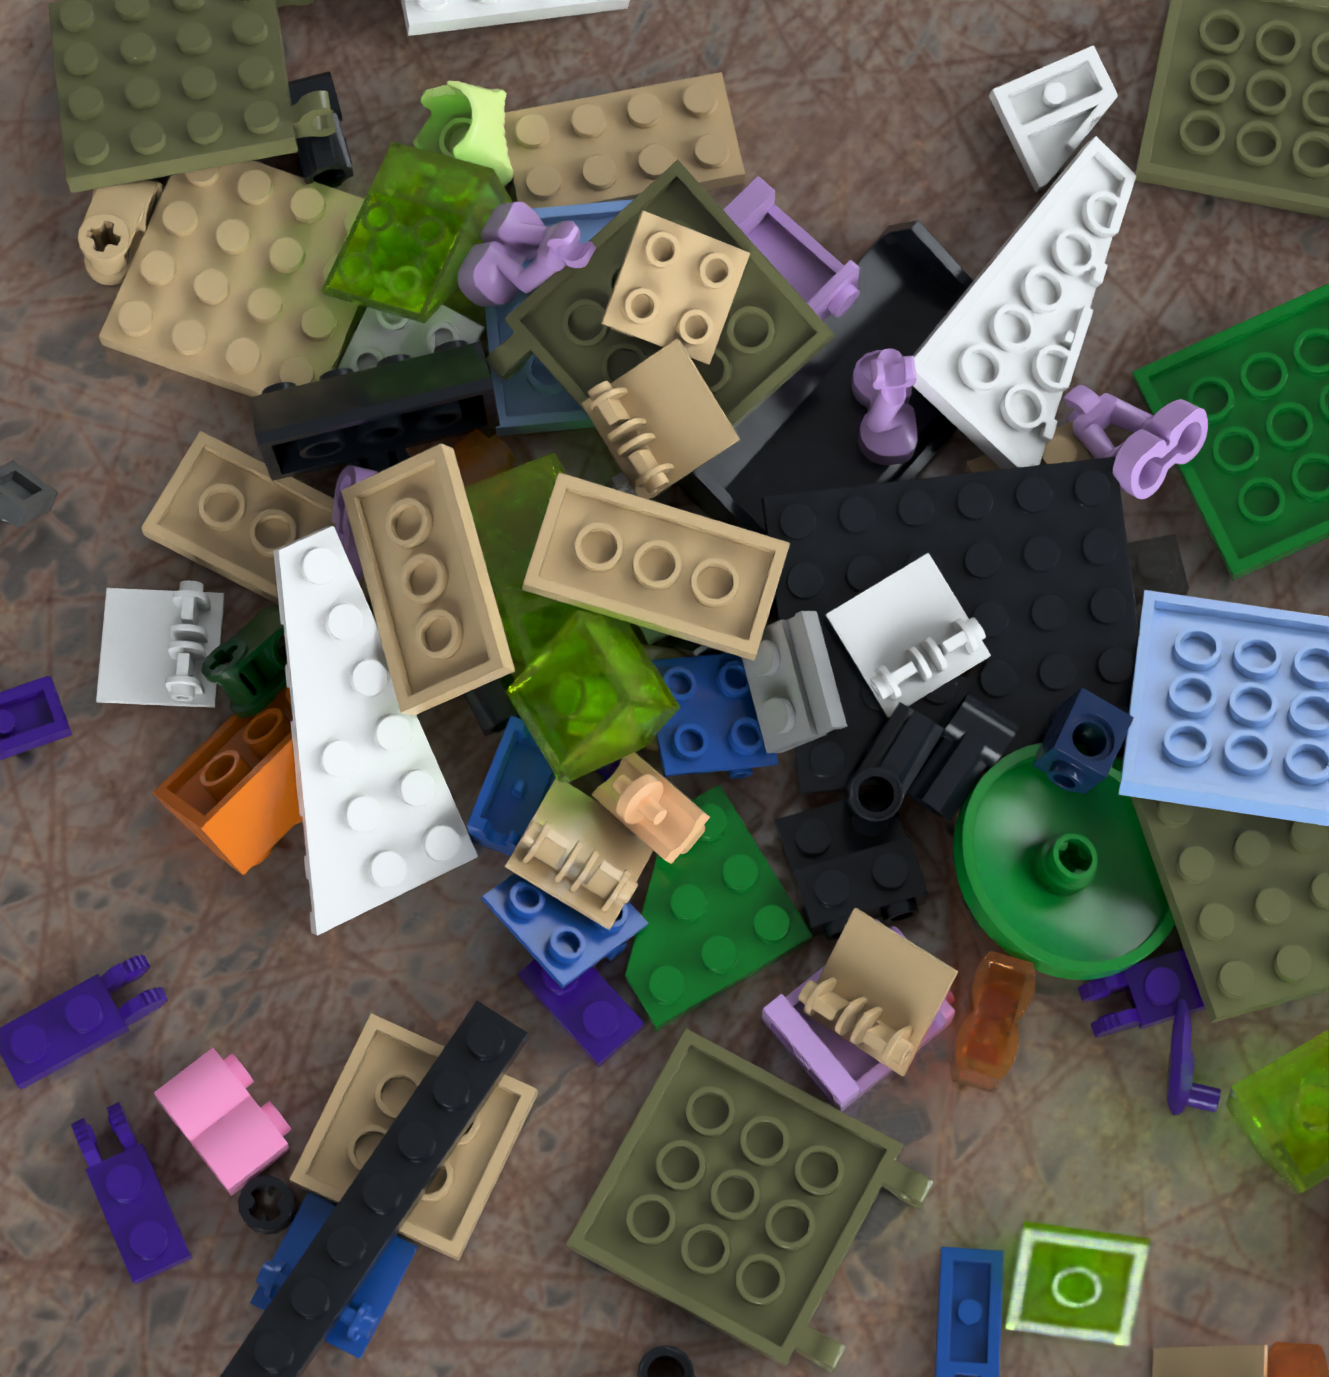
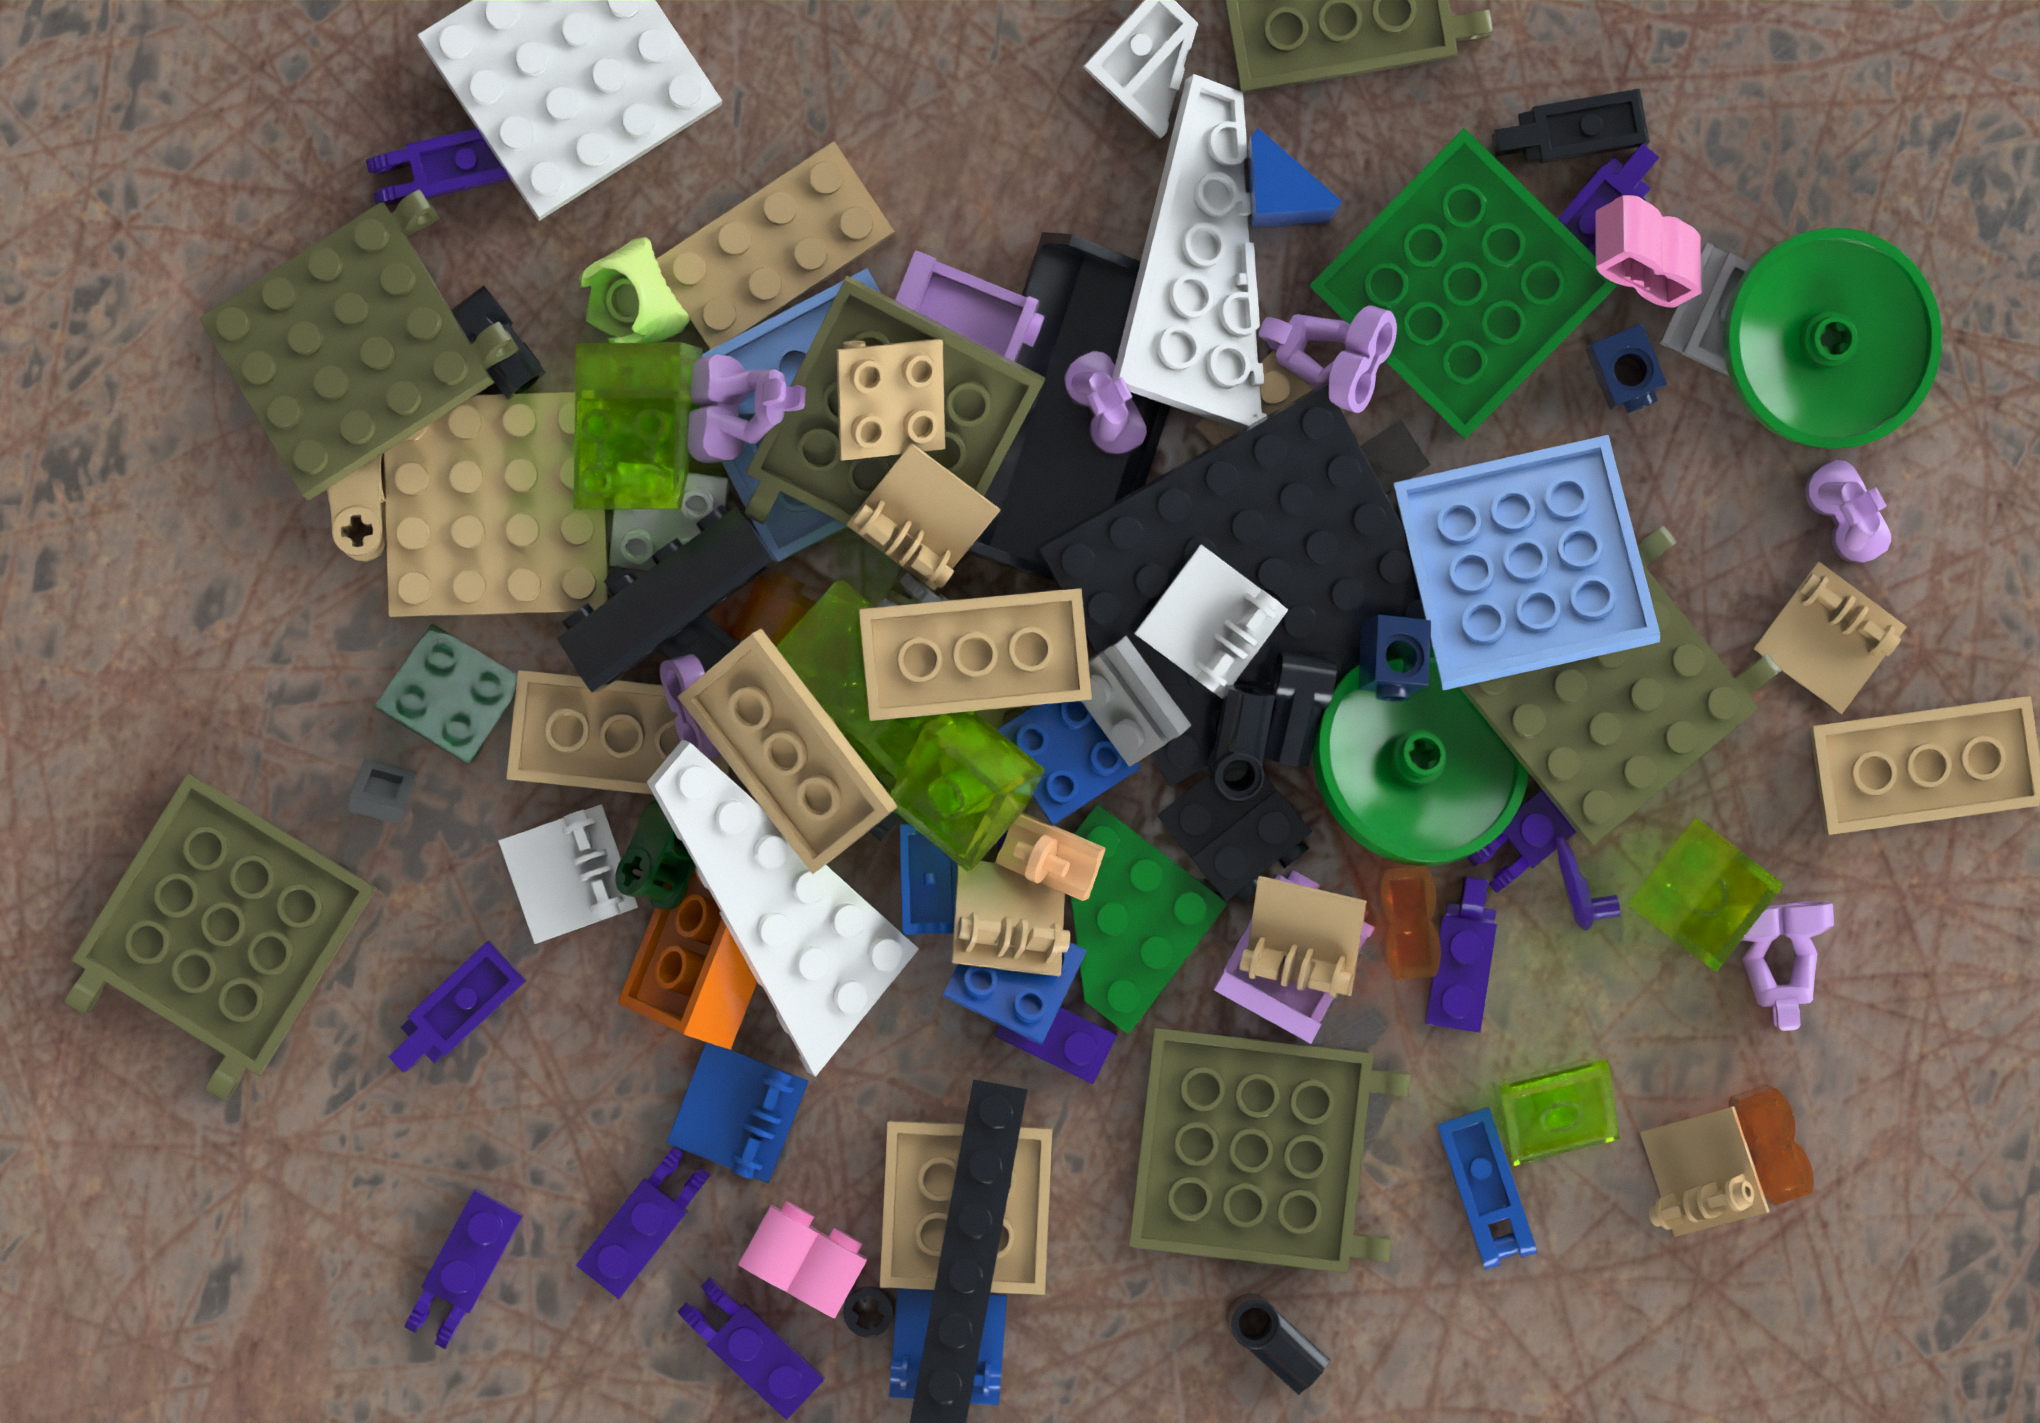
camera: 15 degrees left, 15 degrees up
none -> clear green hinge [374,623,517,765]
none -> blue hinge [666,1042,809,1183]
none -> blue slope [1247,128,1342,228]
none -> dark purple hinge [1425,877,1497,1033]

